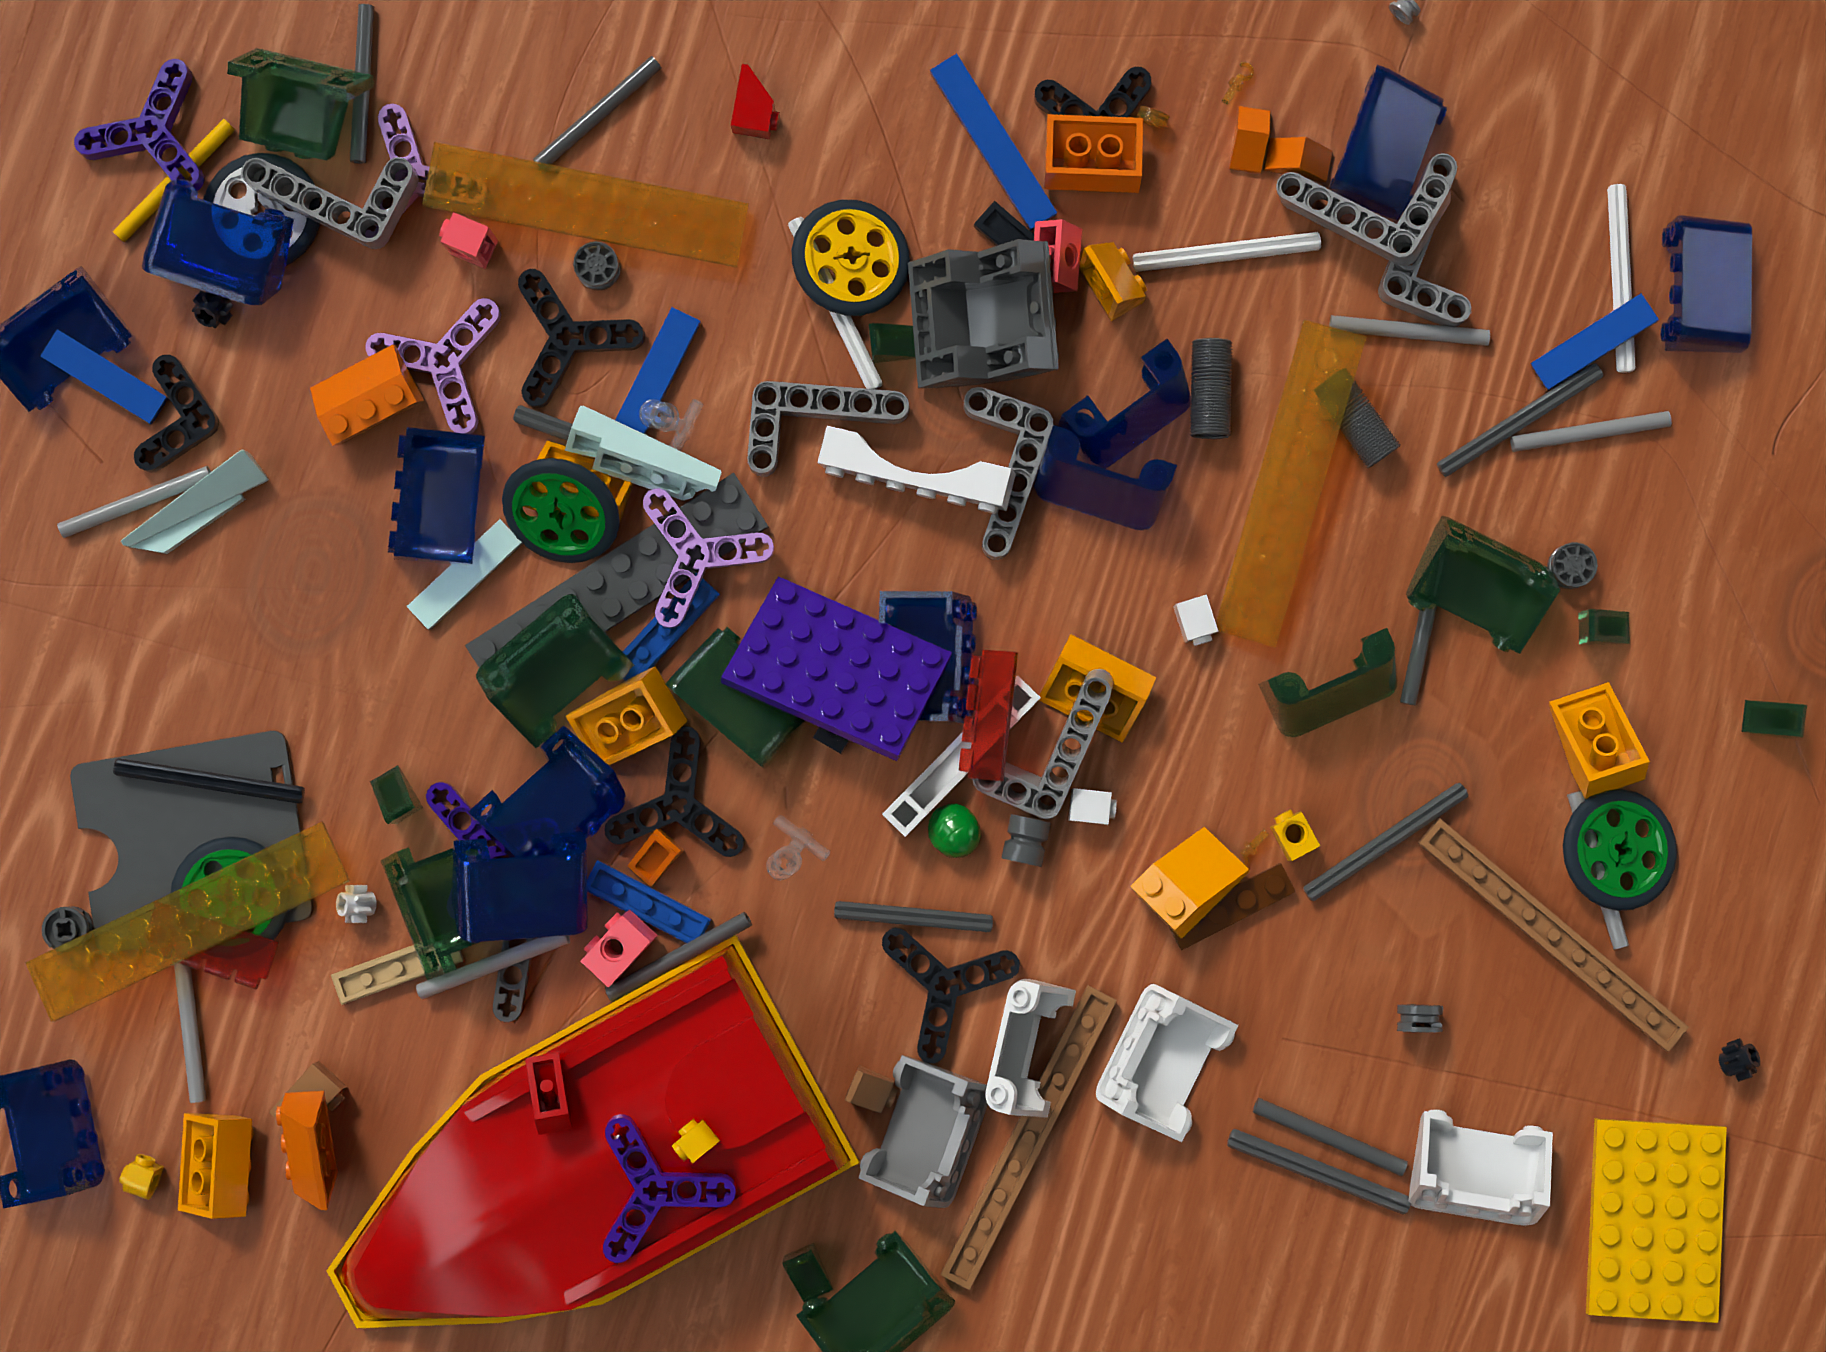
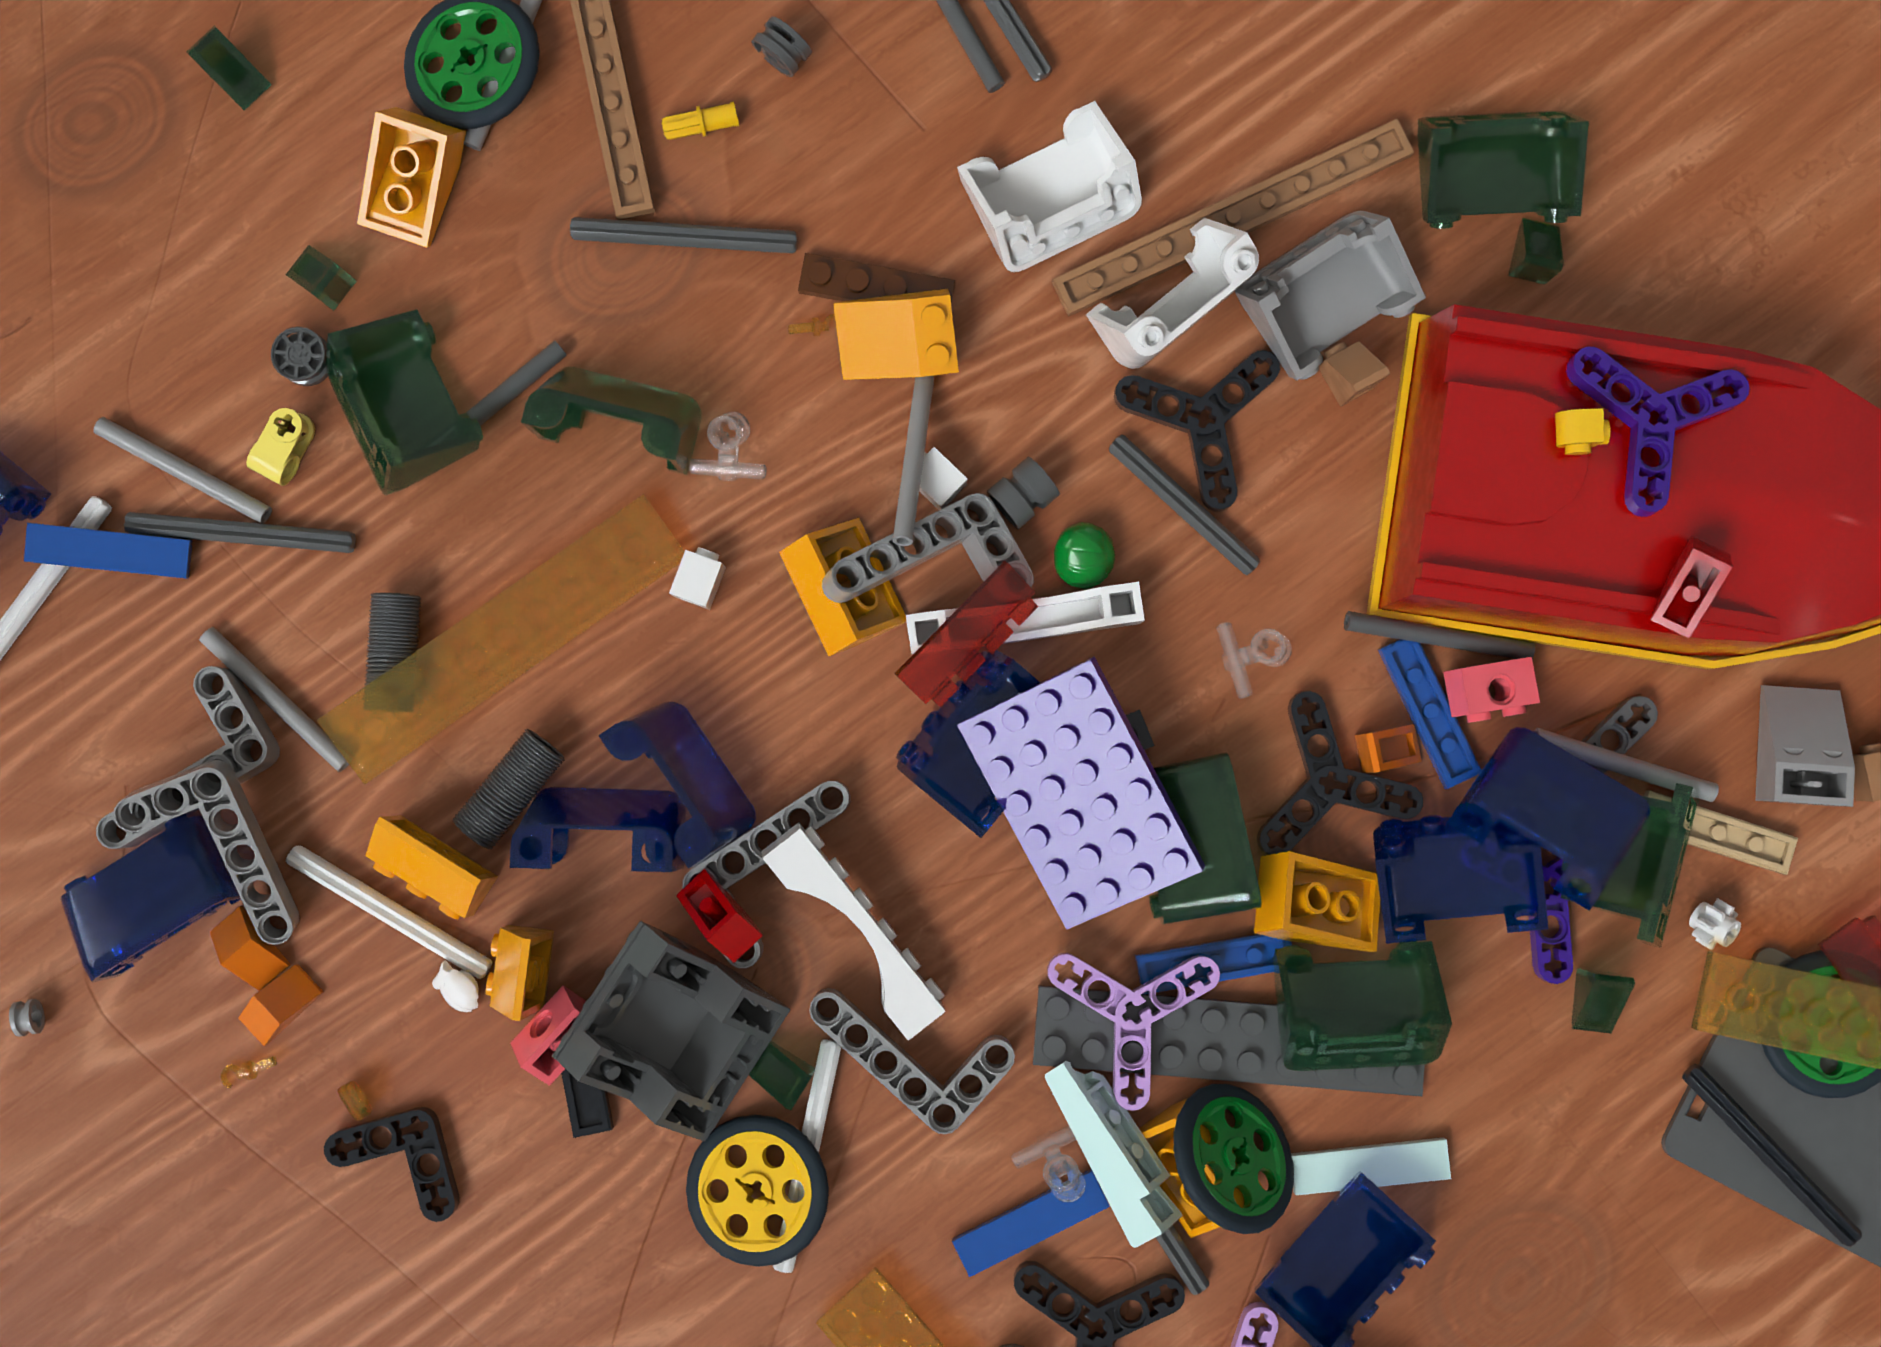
camera: 145 degrees left, 0 degrees up
blue tile [930,53,1057,231] -> none
orange slope [1044,114,1143,193] -> none
yellow brick [1270,809,1320,861] -> none
none -> light yellow piece [246,408,315,486]
none -> light orange slope [365,815,498,920]
none -> white animal [432,960,479,1012]
none -> yellow axle [662,101,739,140]
none -> red slope [676,869,763,963]
none -> clear piece [689,412,767,481]
none -> light grey piece [893,376,934,546]
none -> light grey slope [1755,685,1855,807]

